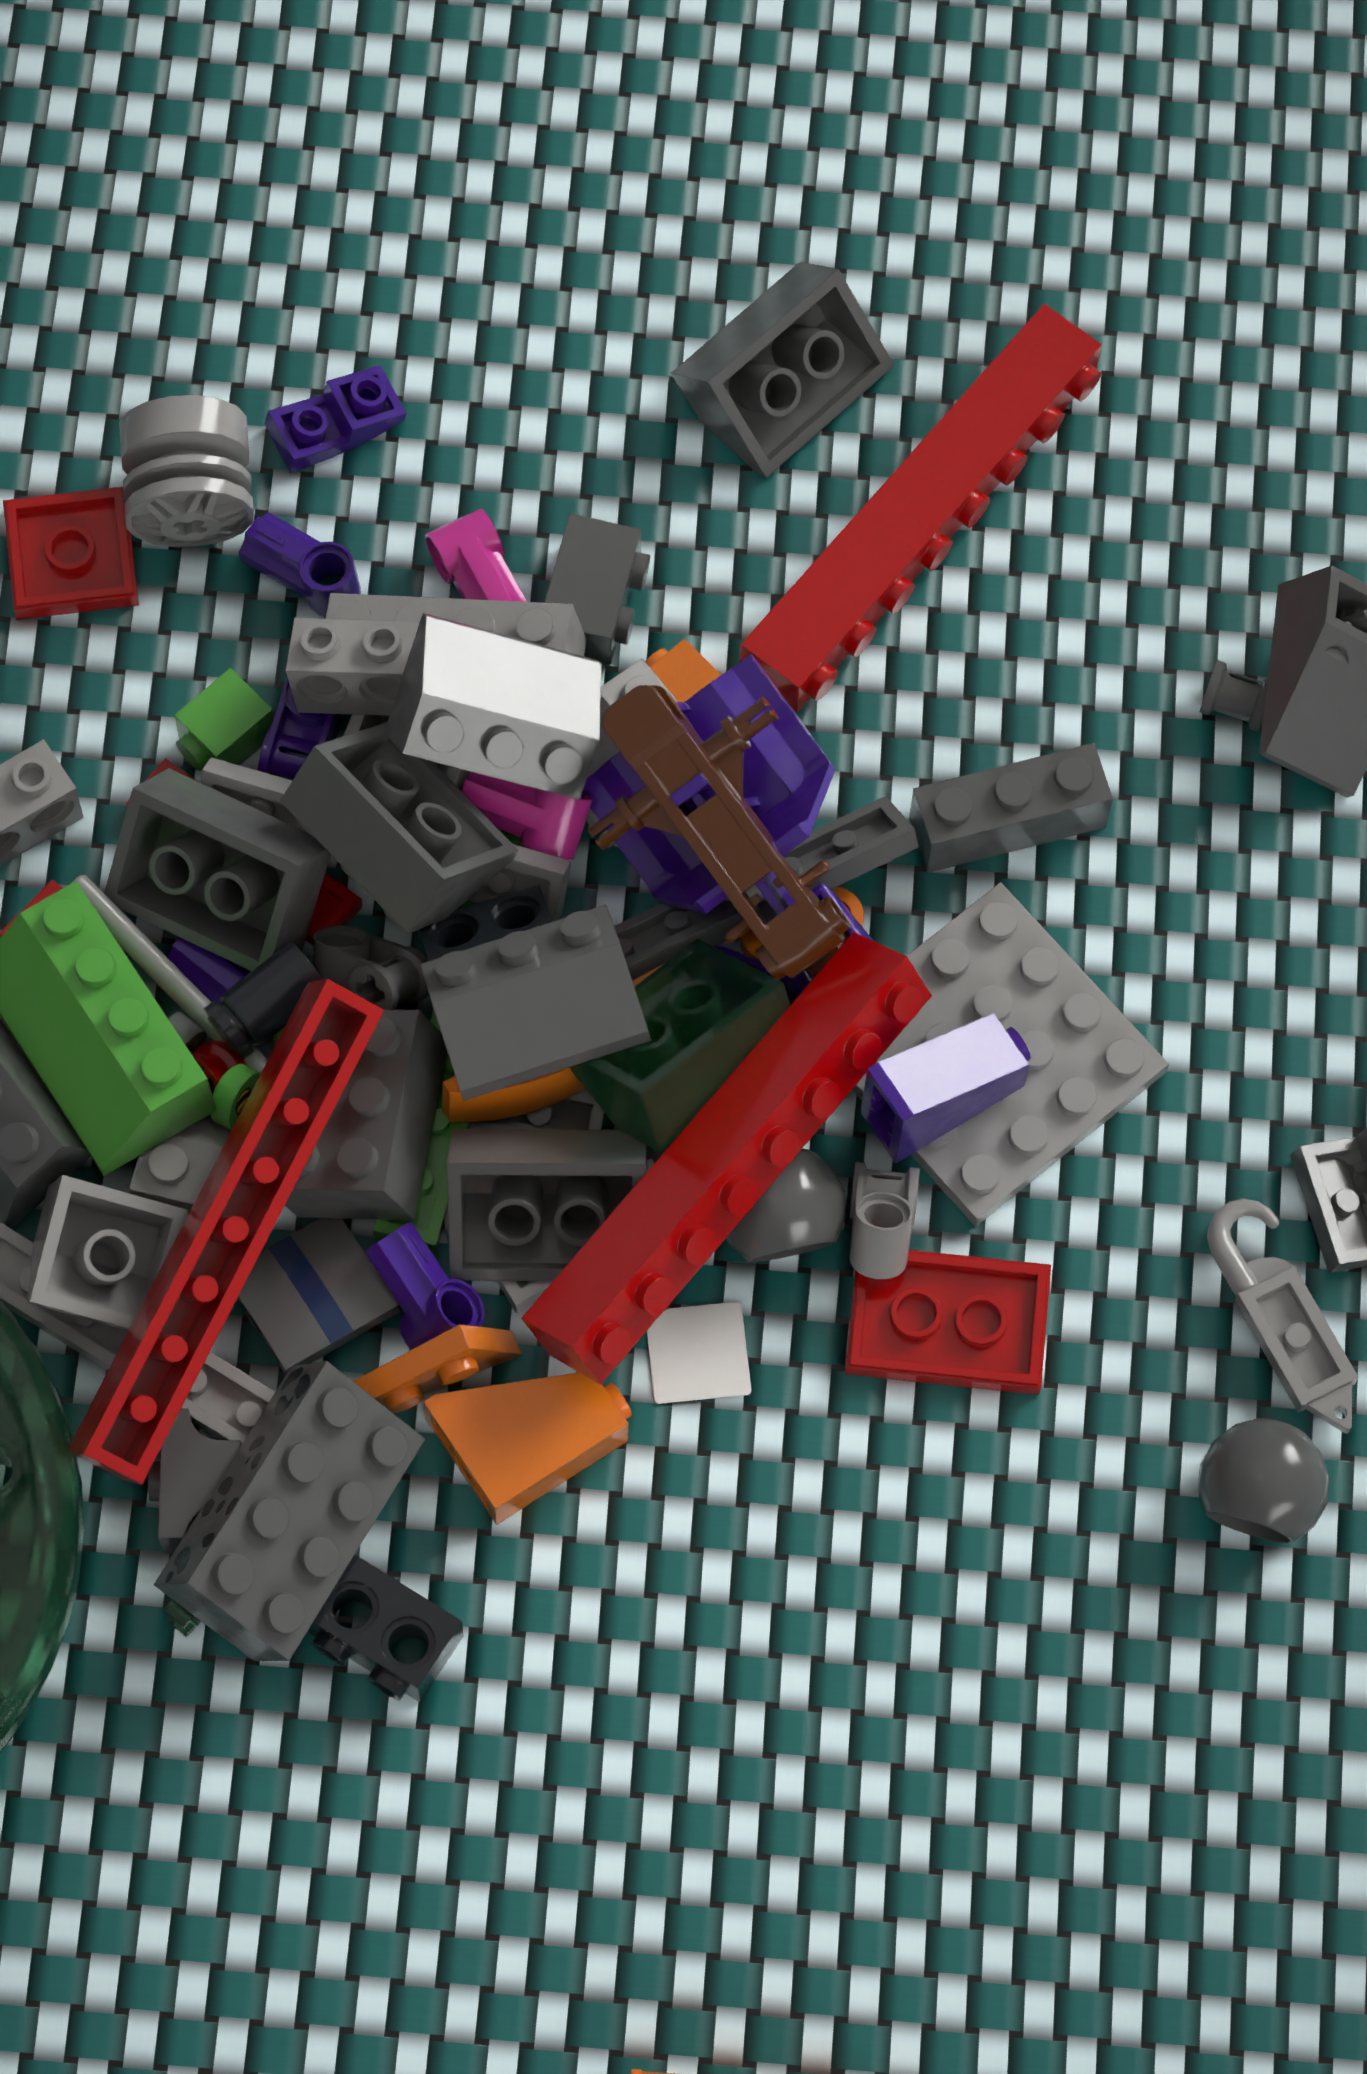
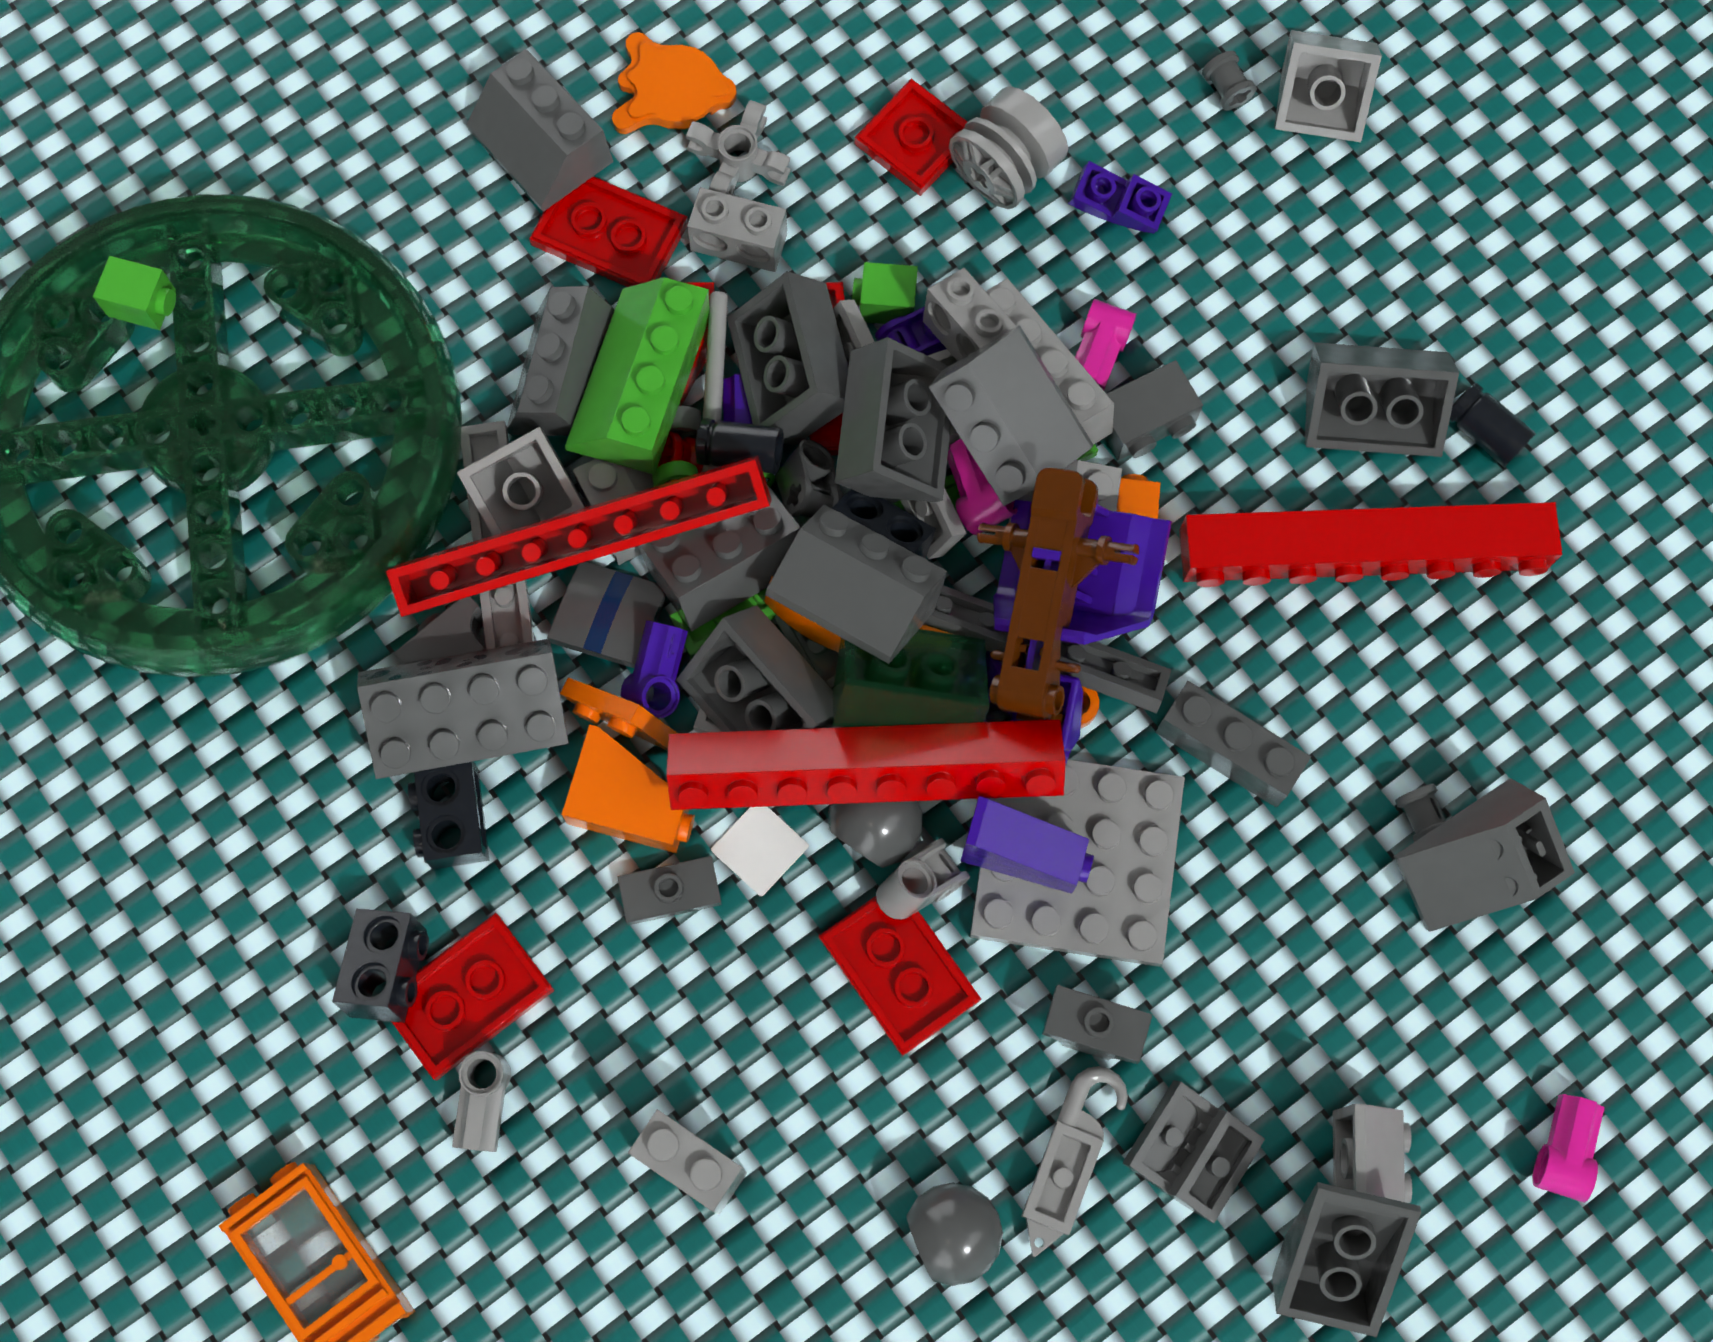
camera: 50 degrees right, 5 degrees up
dark purple piece [238,512,361,618] -> none
none -> black brick [332,908,429,1023]
none -> red tile [392,913,555,1081]
none -> light grey piece [452,1051,511,1152]
none -> dark grey plate [617,856,722,925]
none -> light grey brick [628,1109,747,1215]
none -> dark grey brick [1042,985,1153,1064]
none -> dark grey bush [1202,50,1257,111]
none -> light grey slope [1274,30,1382,143]
none -> black piece [1449,383,1536,468]

